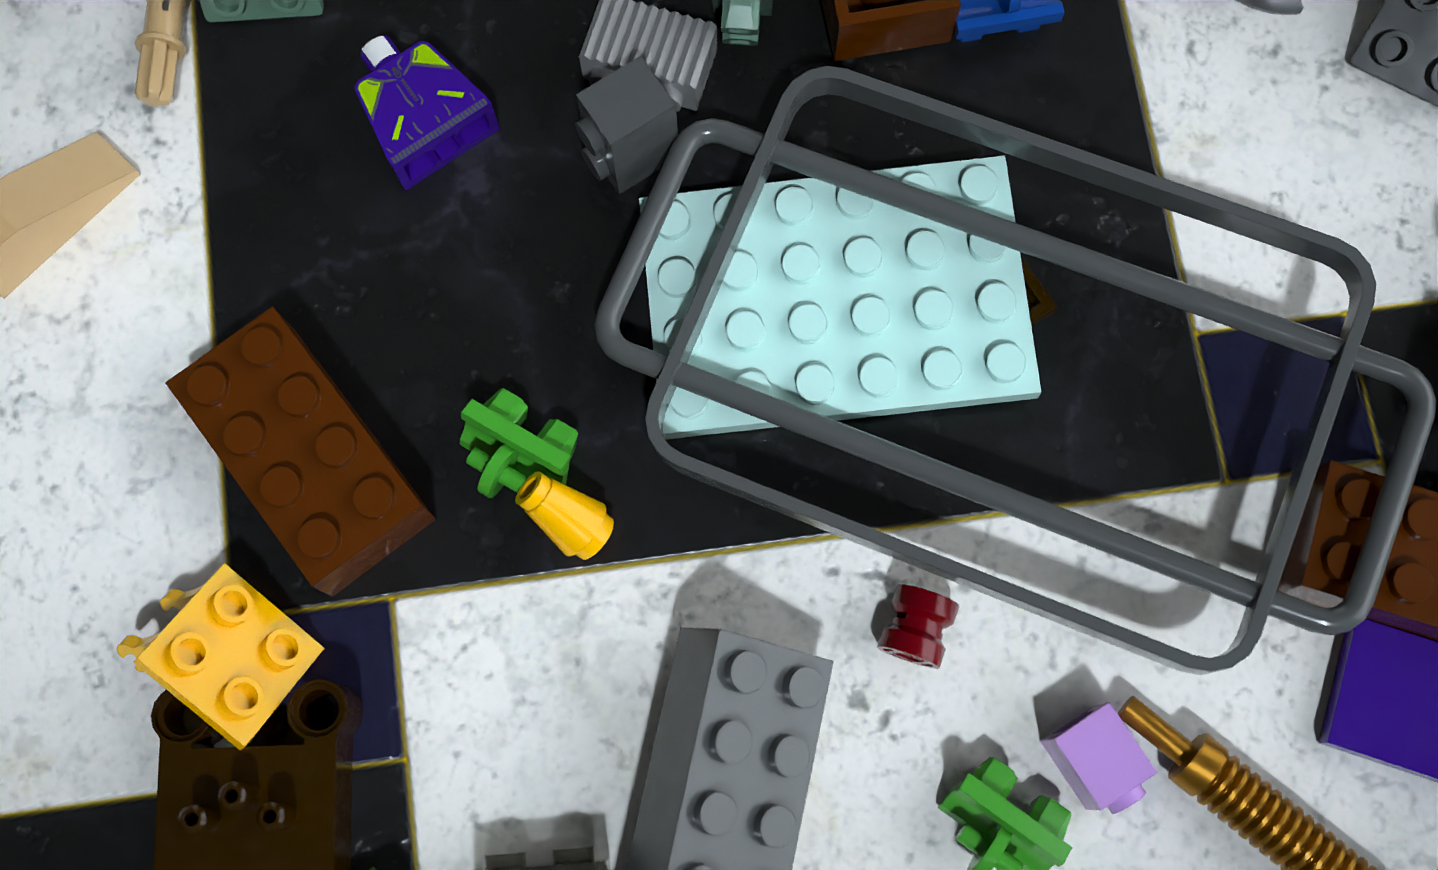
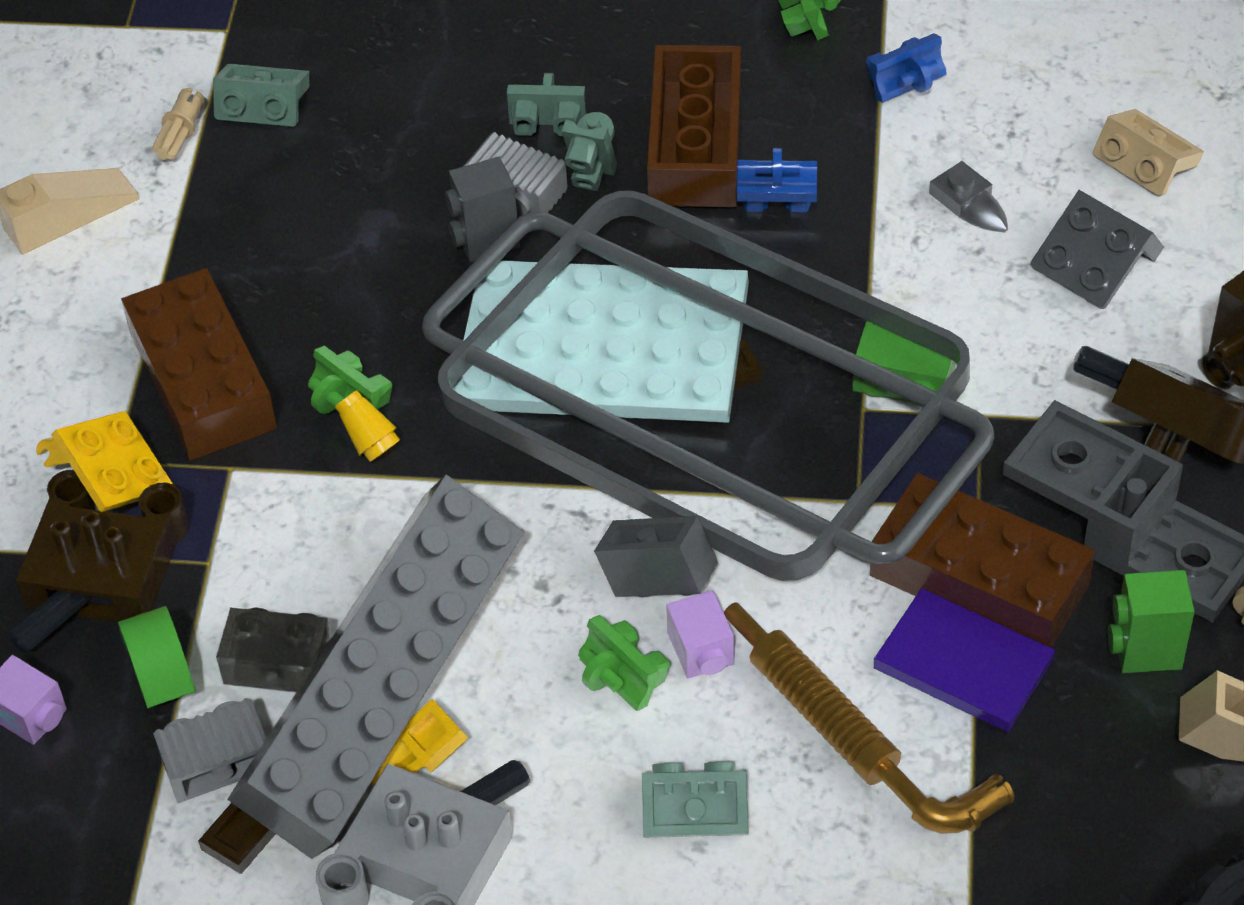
camera: 15 degrees right, 25 degrees down
dark purple torso [354,36,500,191] -> none
dark red wheel [877,584,960,669] -> none
none -> dark grey brick [594,516,718,597]
none -> bright green brick [853,320,956,406]

